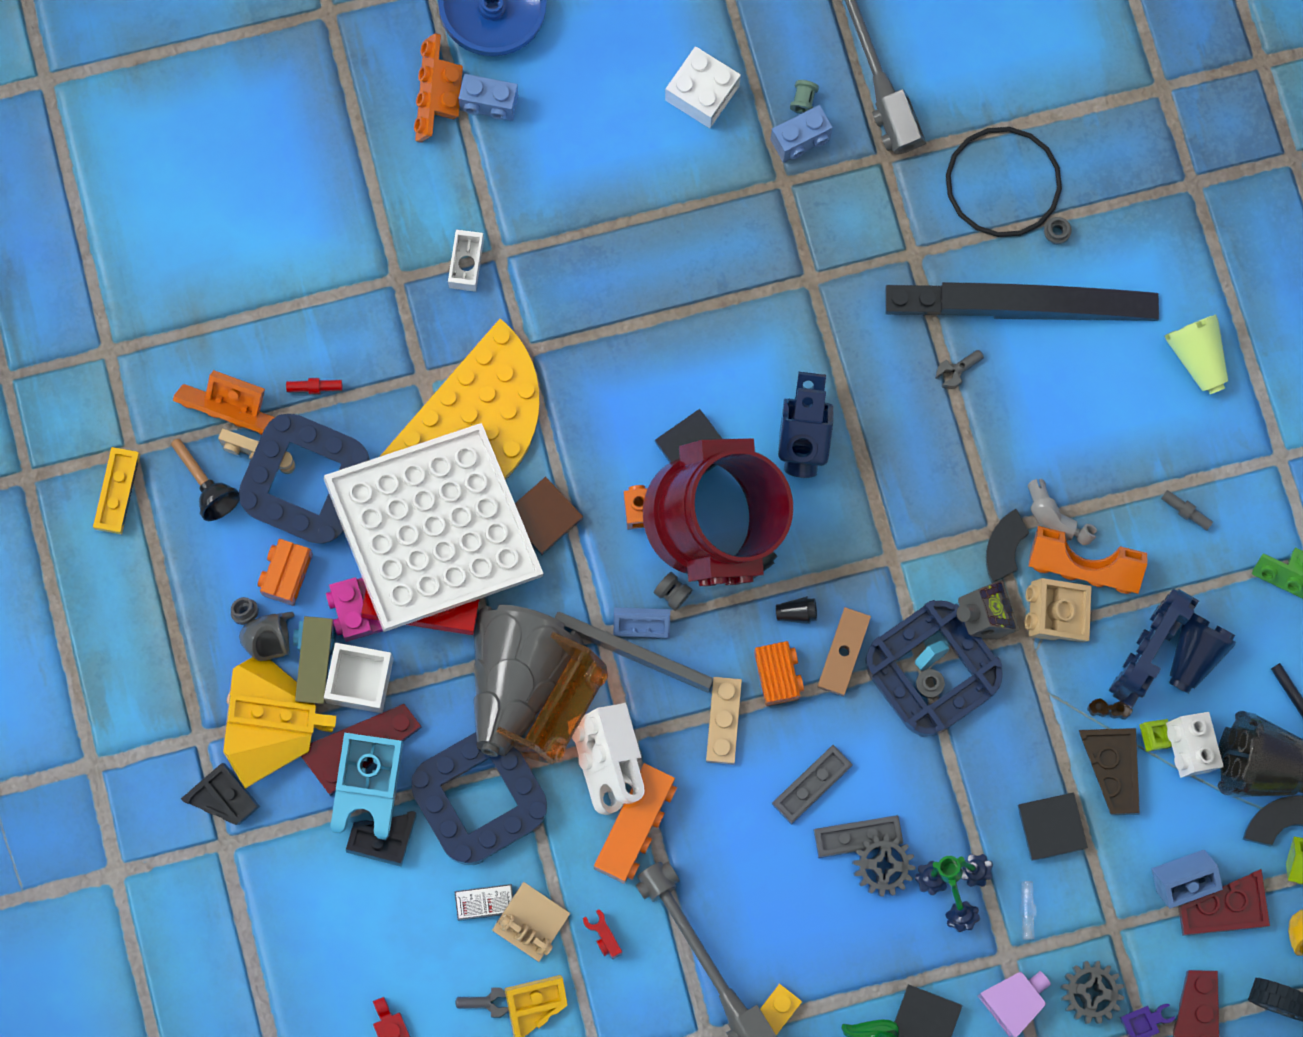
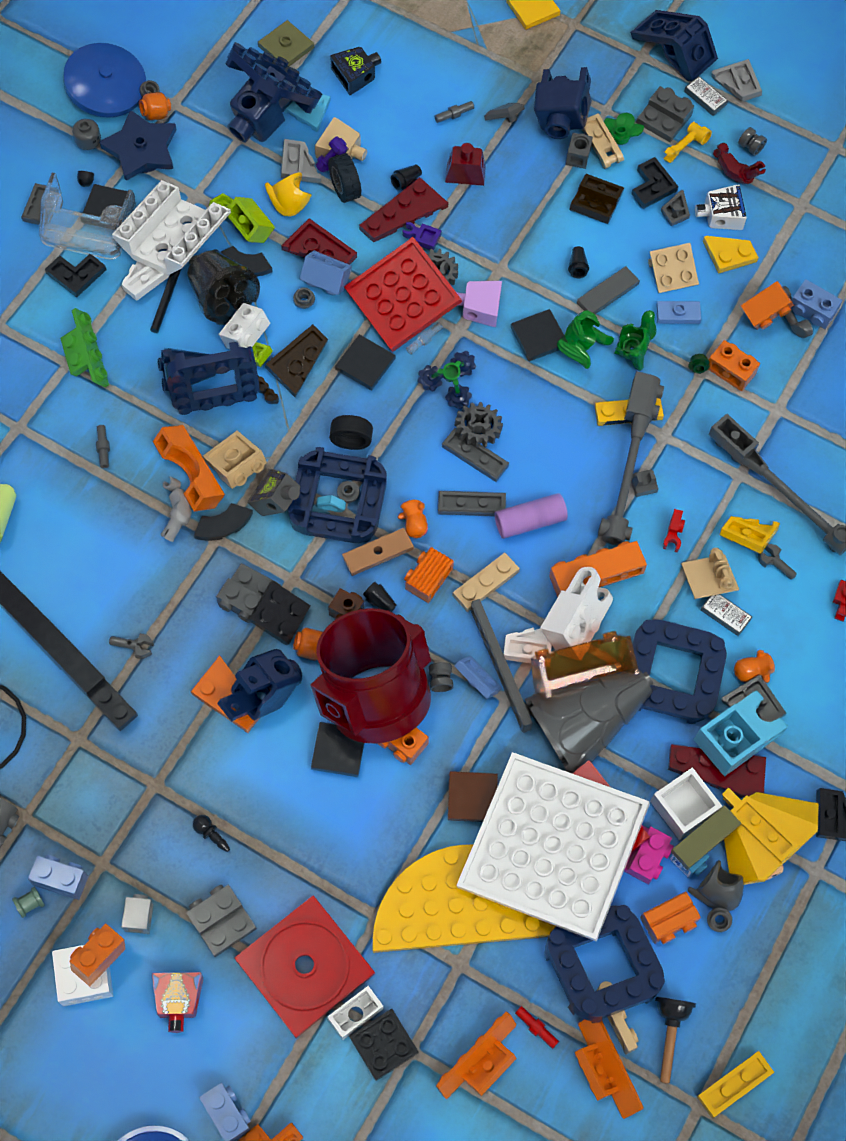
camera: 135 degrees left, 10 degrees down
none -> orange brick [69,923,125,987]
none -> brick [121,894,154,934]
none -> torso [152,972,203,1033]
none -> dark grey plate [186,884,257,957]
none -> orange wing [191,655,260,733]
none -> black bar [193,815,230,852]
none -> dark grey plate [216,563,281,623]
none -> red piece [235,895,375,1039]
none -> black plate [248,581,311,645]
none -> dark grey plate [293,288,315,309]
none -> orange head [293,628,323,661]
none -> reddish brown brick [328,588,364,620]
none -> black tyre [329,415,373,450]
none -> red plate [344,237,462,352]
none -> black tile [349,1009,419,1081]
none -> orange animal [398,500,428,539]
none -> orange bracket [436,1012,517,1099]
none -> lavender piece [495,493,568,539]
none -> white wing [503,627,552,666]
none -> dark grey tile [631,469,659,497]
none -> orange animal [734,650,775,683]

